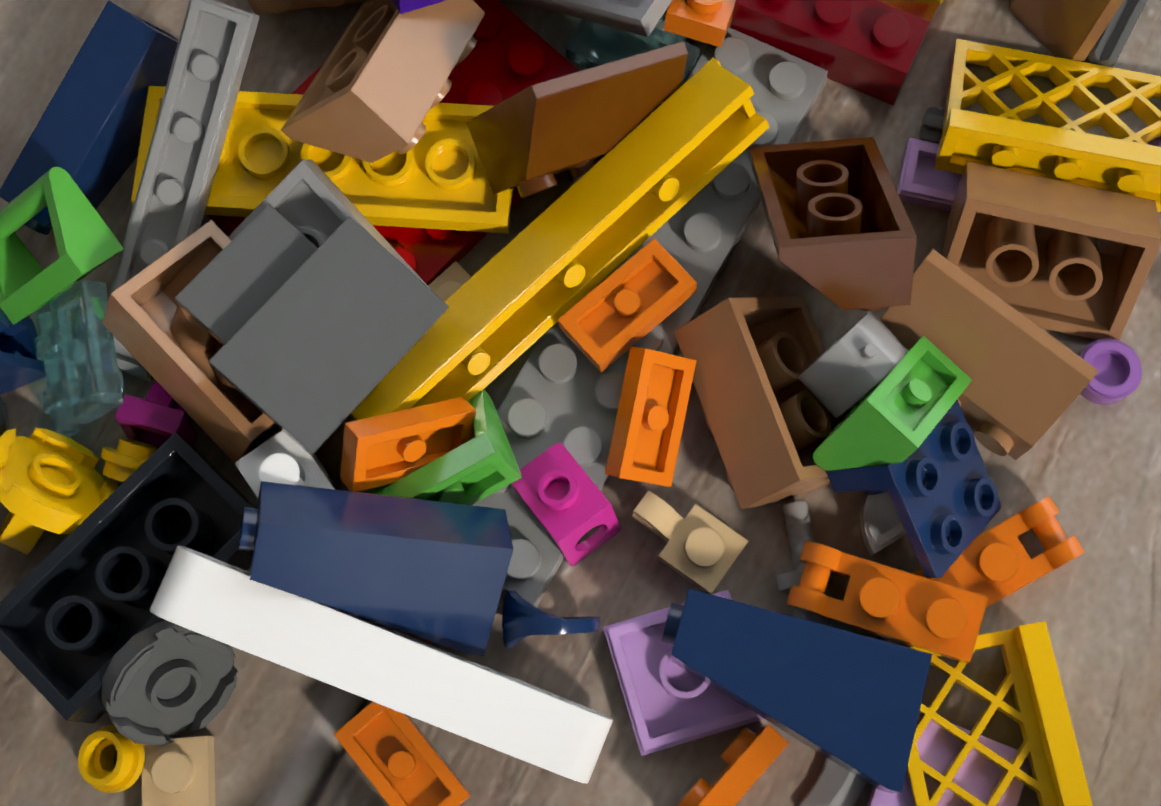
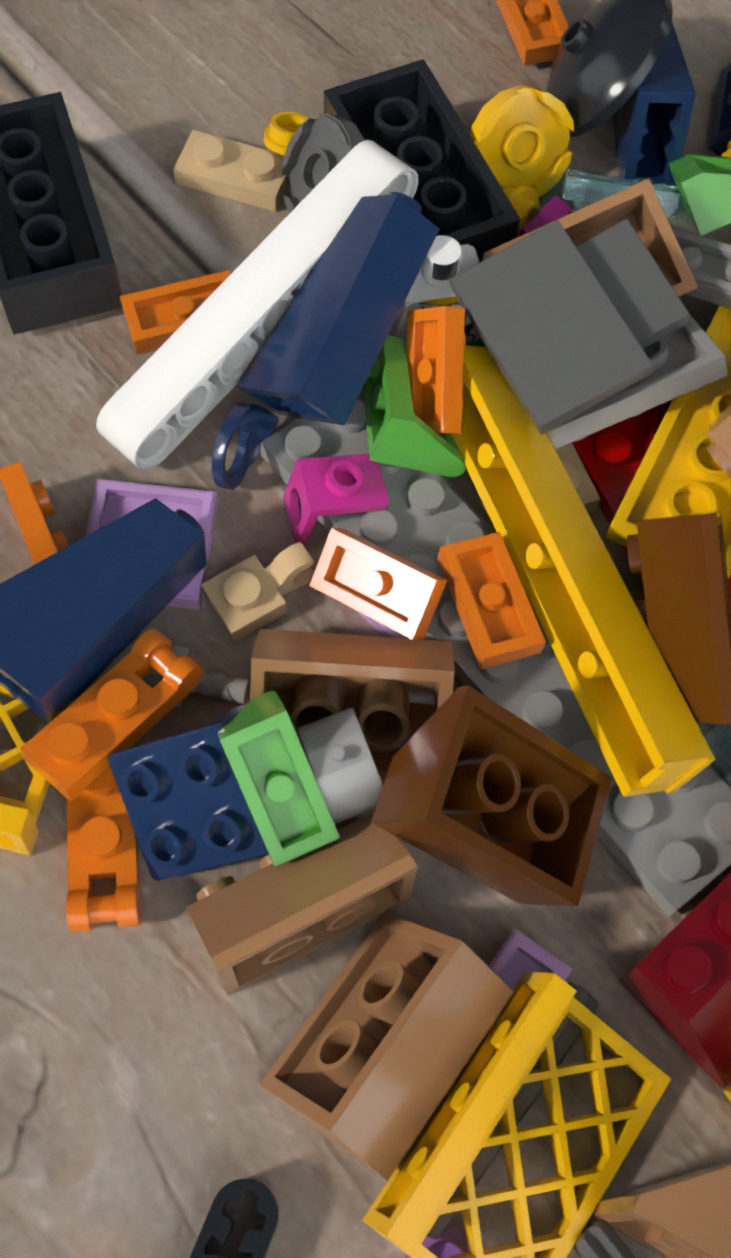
camera: 105 degrees right, 10 degrees down
medium lavender tile [1078,338,1142,405] -> none

